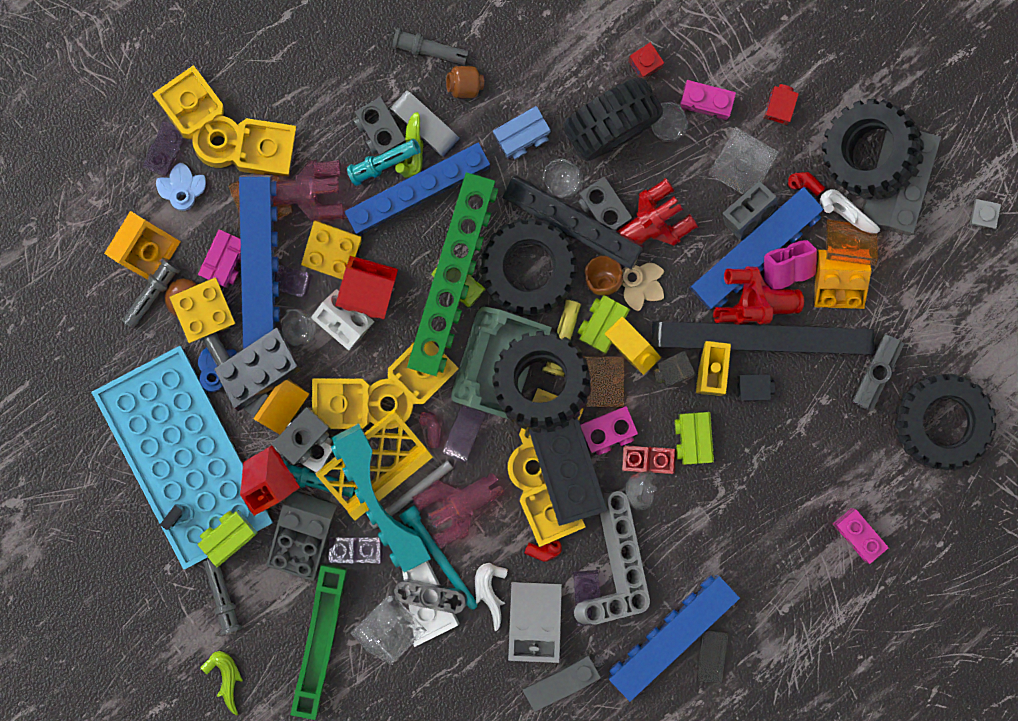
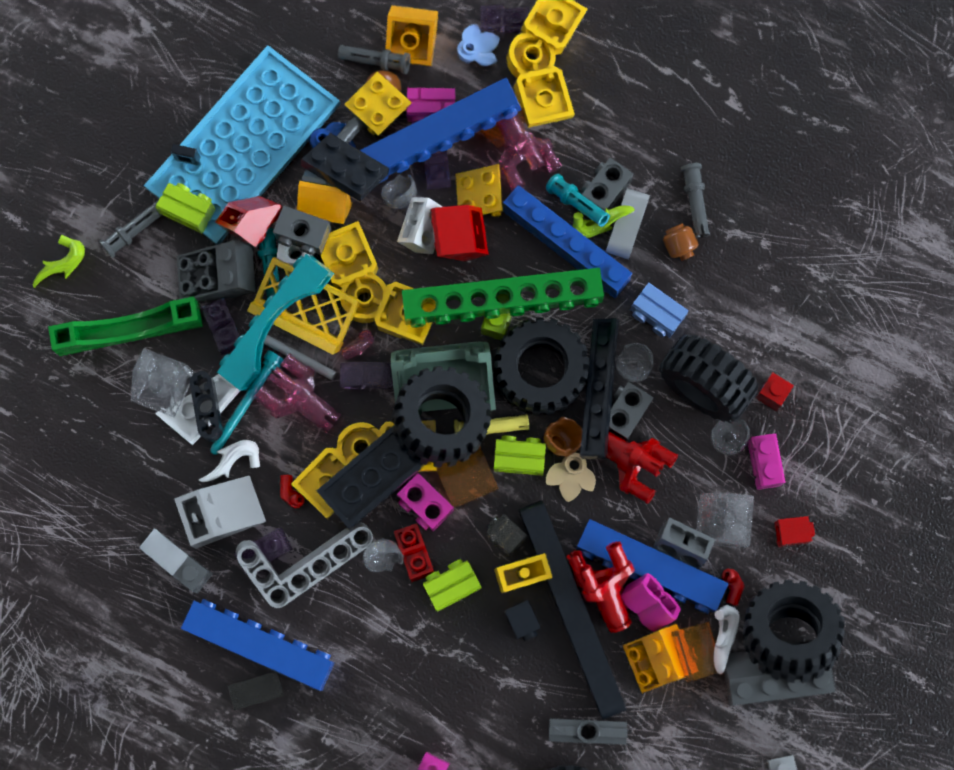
camera: 70 degrees right, 10 degrees down
yellow slope [605,317,661,375] -> none

